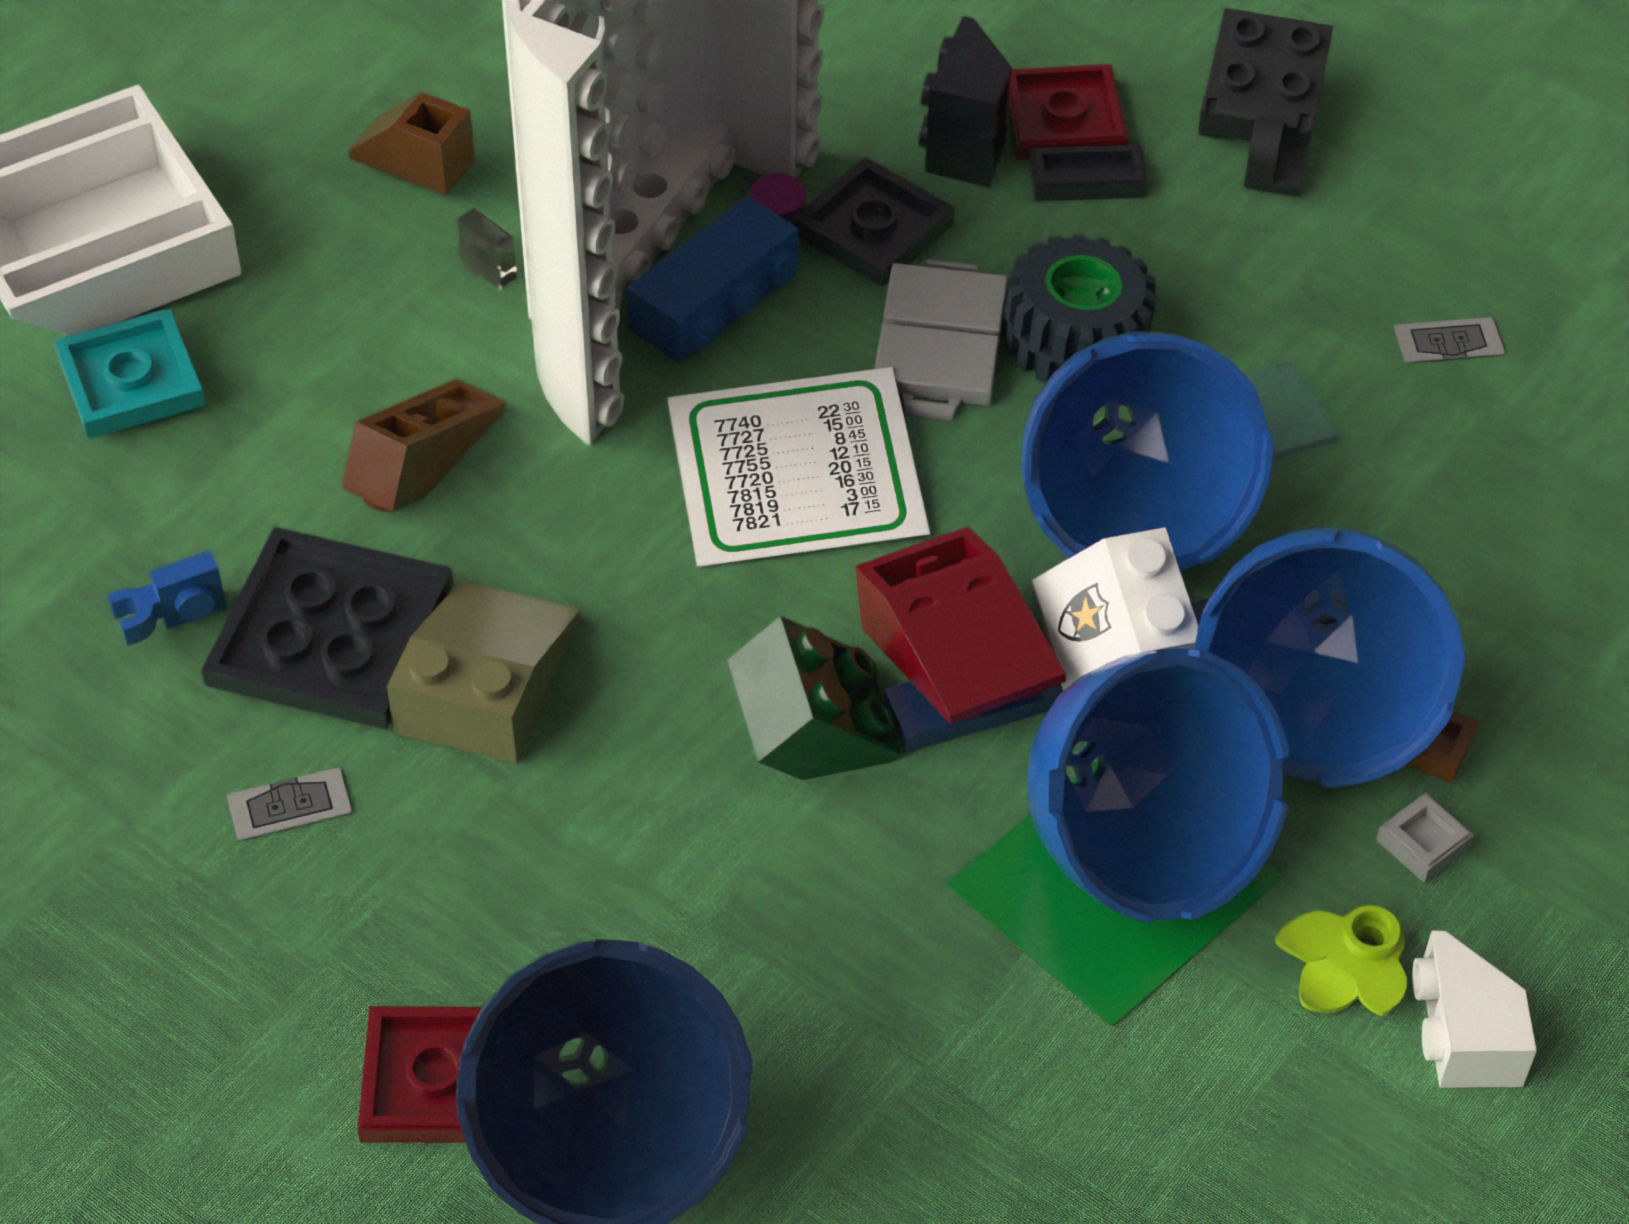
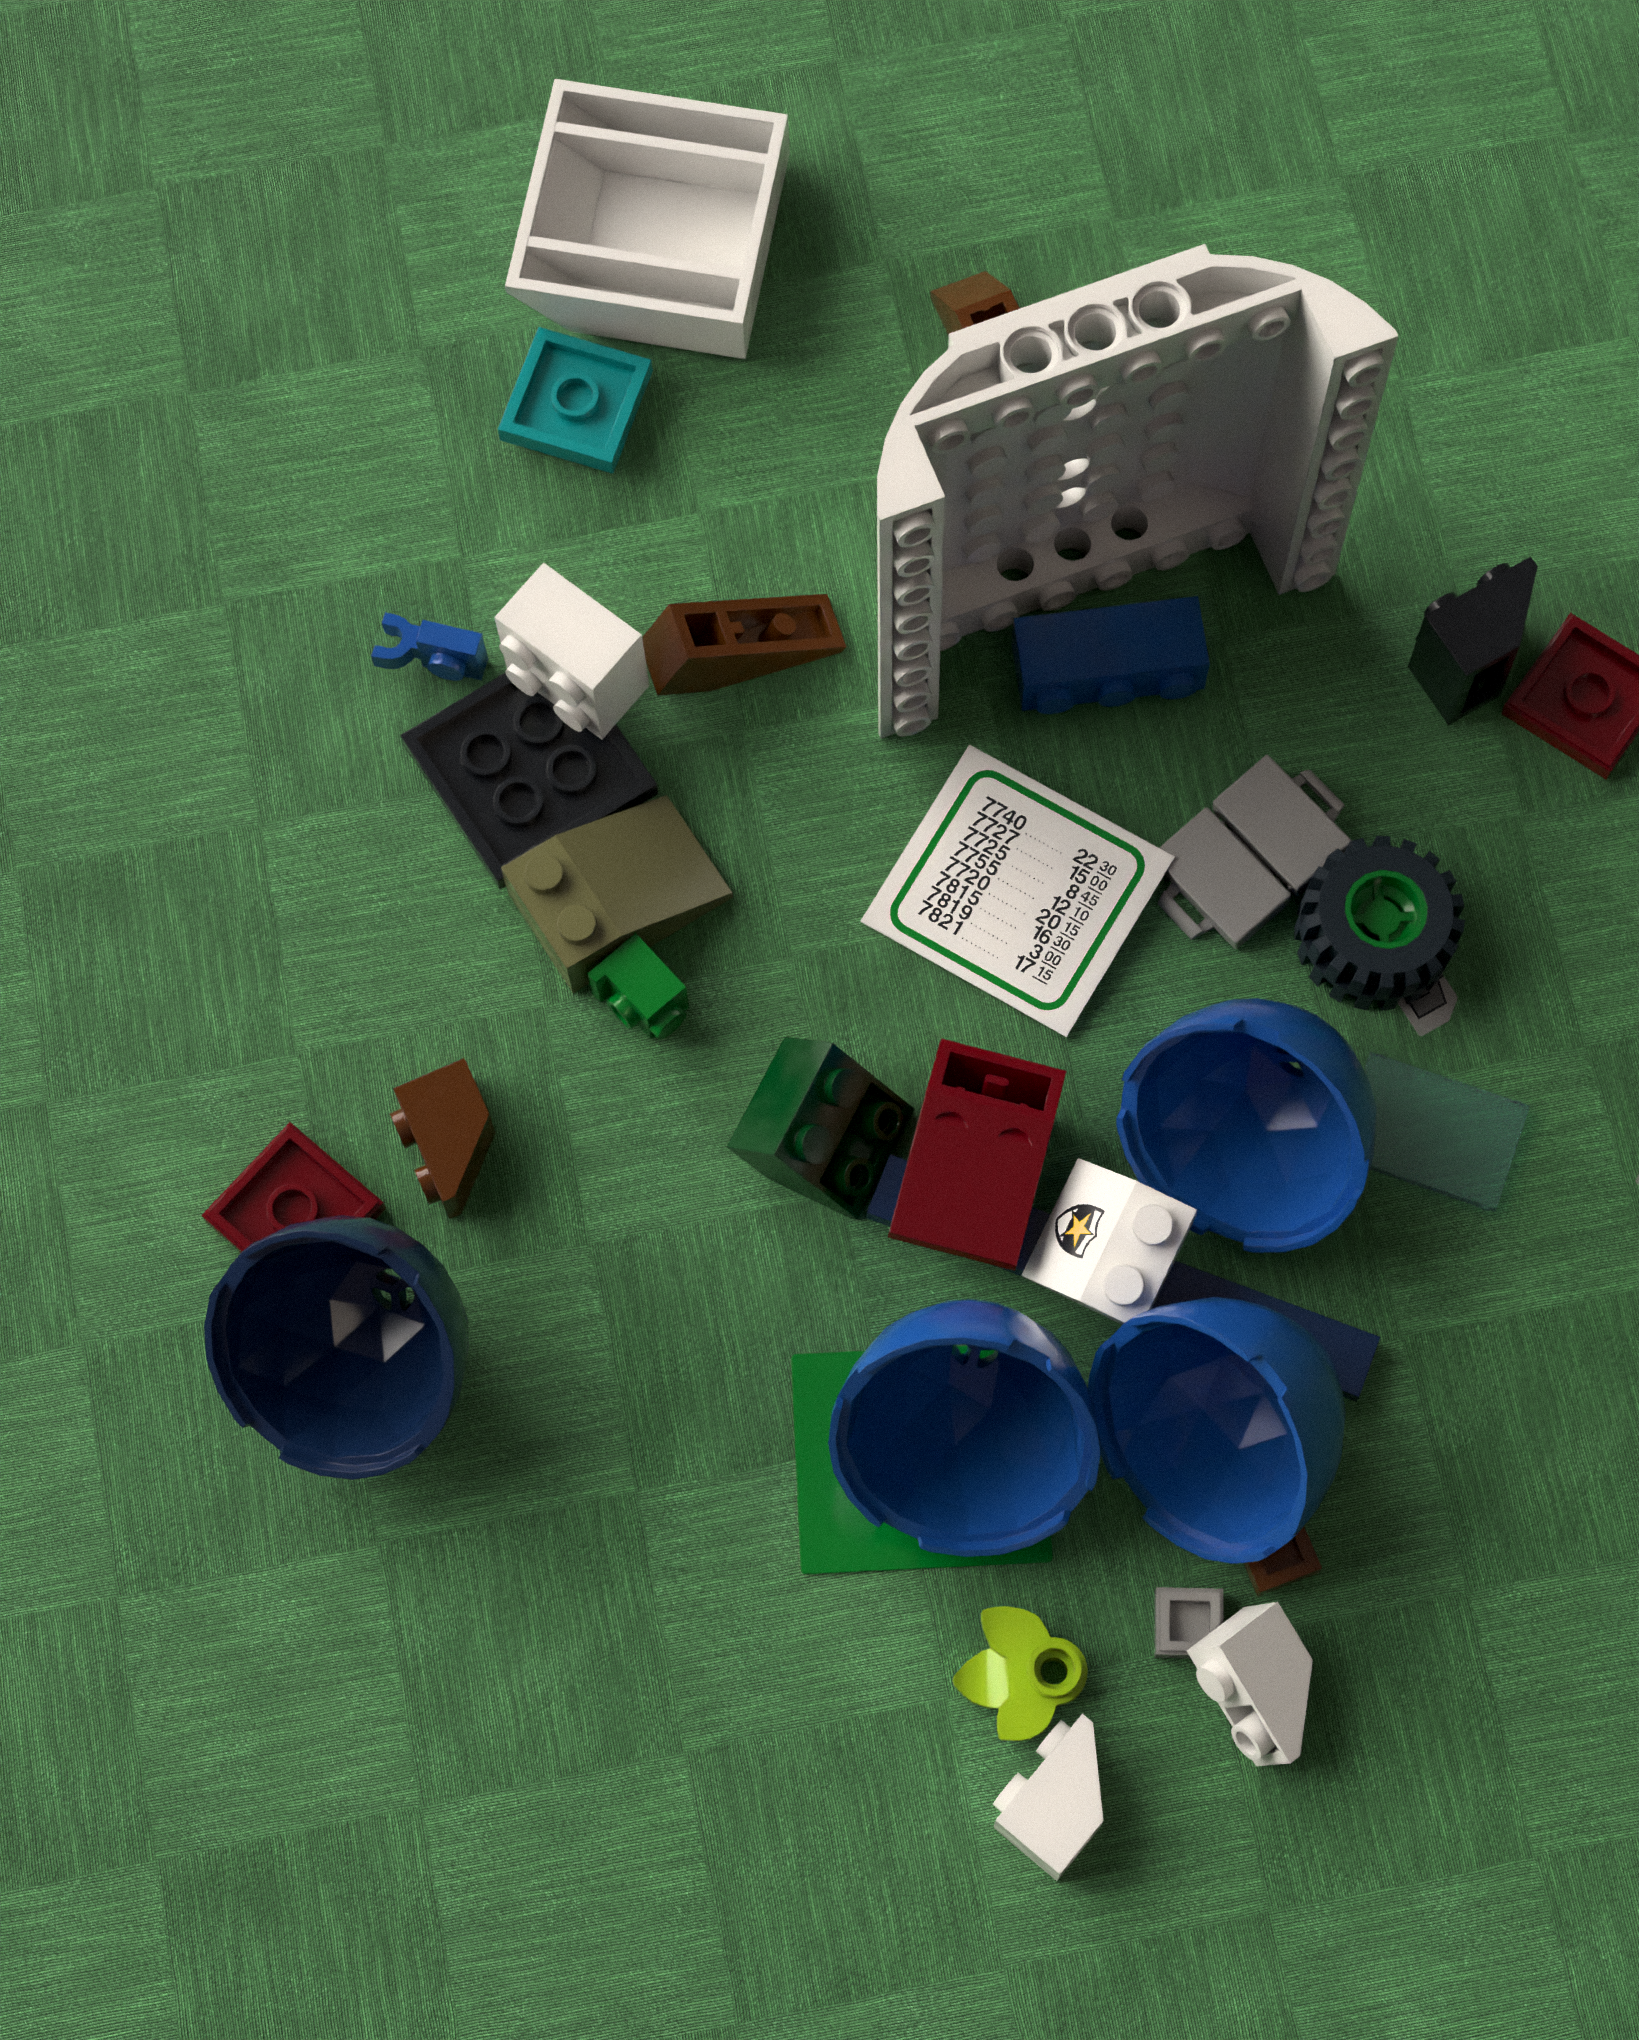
camera: 45 degrees right, 20 degrees up
sticker [227,767,352,840] -> none
magenta tile [749,174,806,225] -> none
black plate [793,157,955,287] -> none
black tile [1028,145,1148,202] -> none
none -> reddish brown slope [389,1058,496,1219]
none -> white brick [494,563,649,740]
none -> green brick [587,933,689,1040]
none -> white slope [1187,1602,1313,1766]

